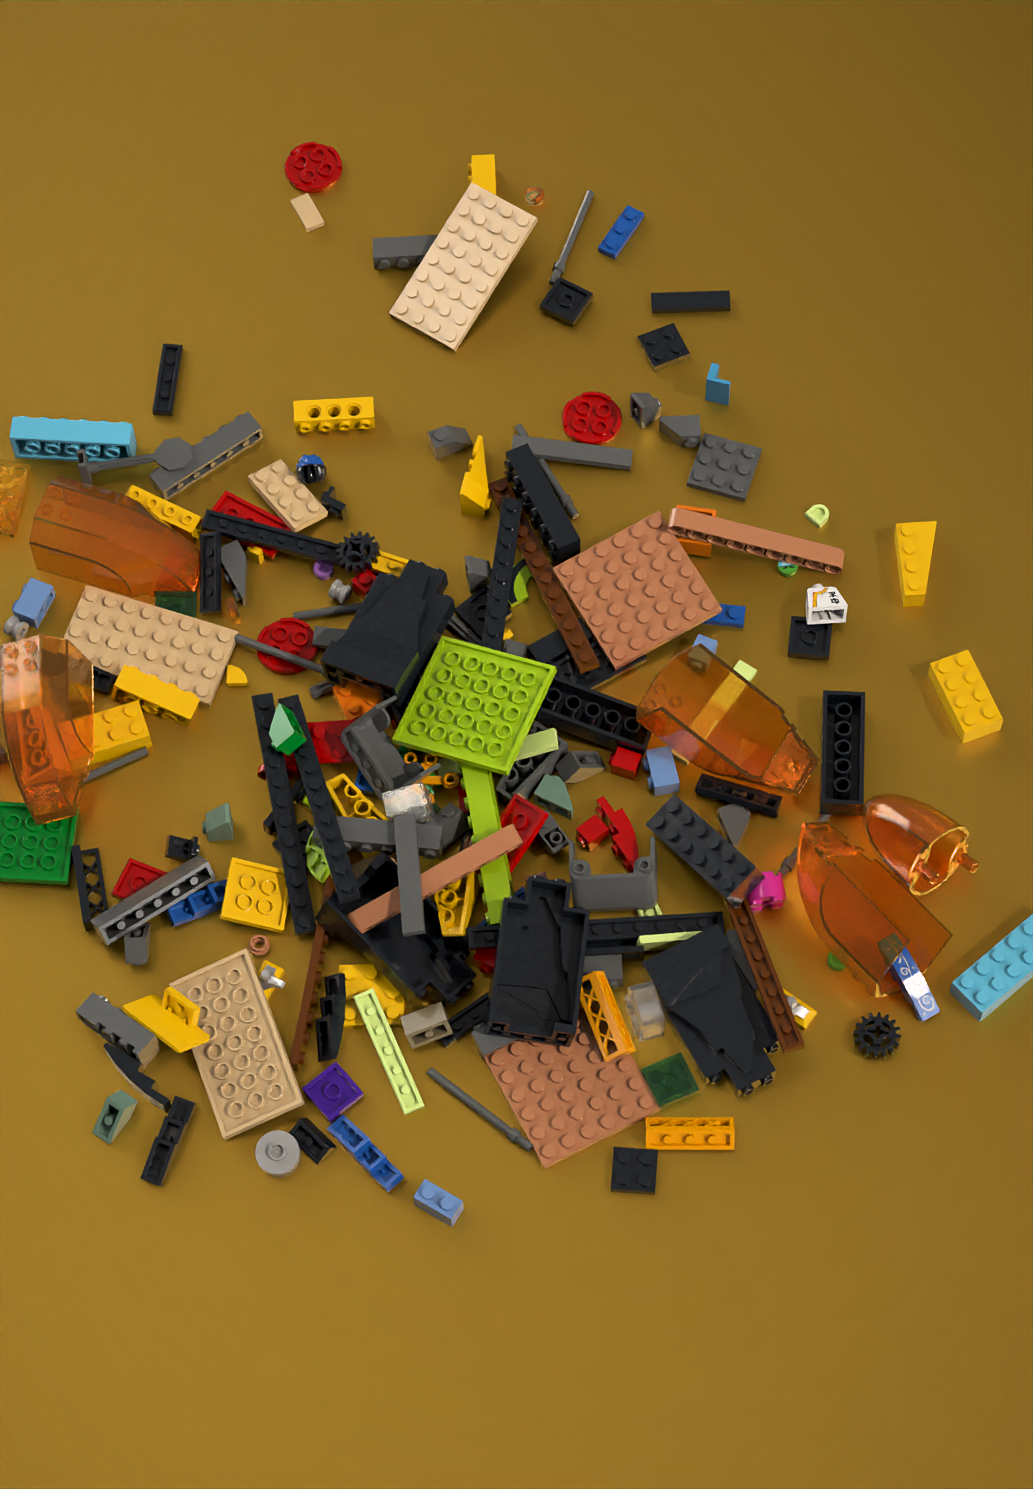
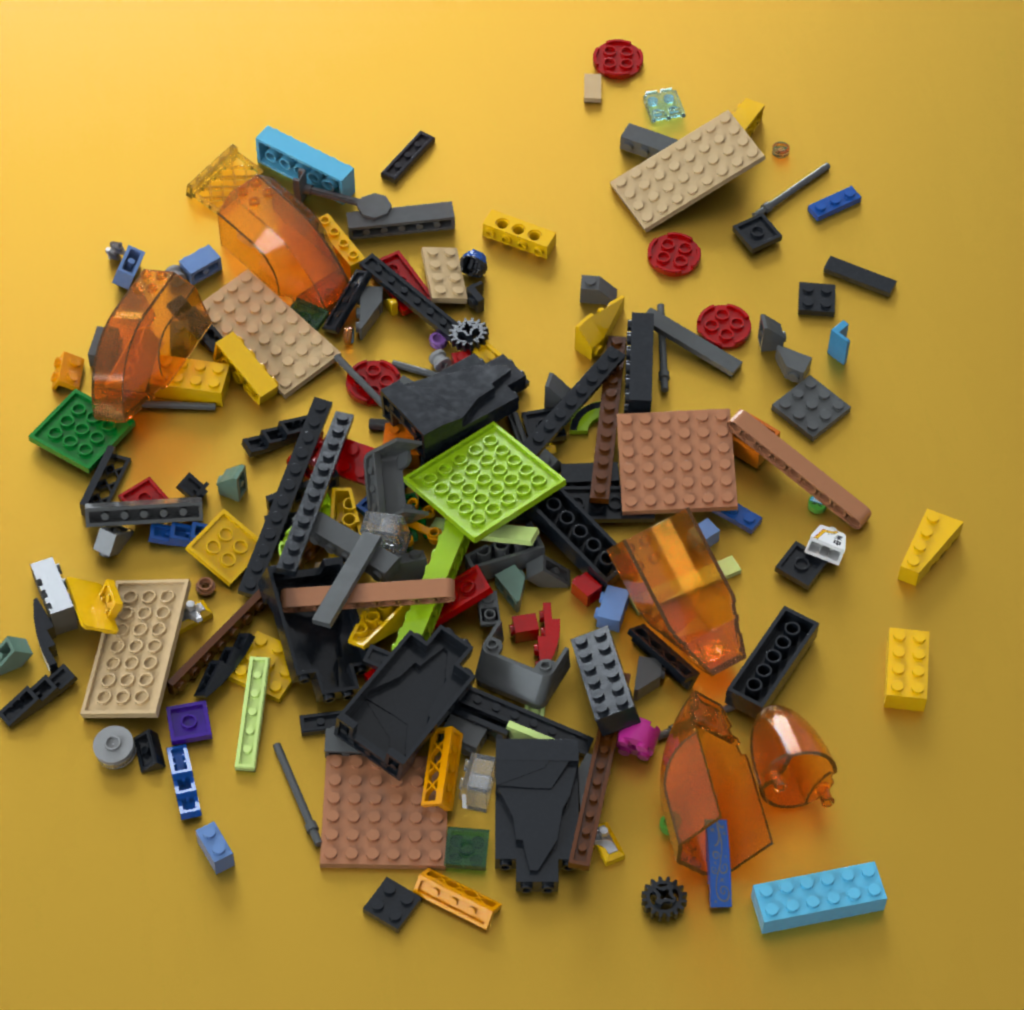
camera: 25 degrees right, 10 degrees down
yellow tile [227,665,248,687] -> none
green slope [269,703,307,756] -> none
dark tan brick [400,1002,453,1049] -> none
yellowish green tile [804,504,829,529] -> none
none -> black slope [241,415,307,457]
none -> clear light blue plate [643,87,686,123]
none -> red tile [647,232,701,277]

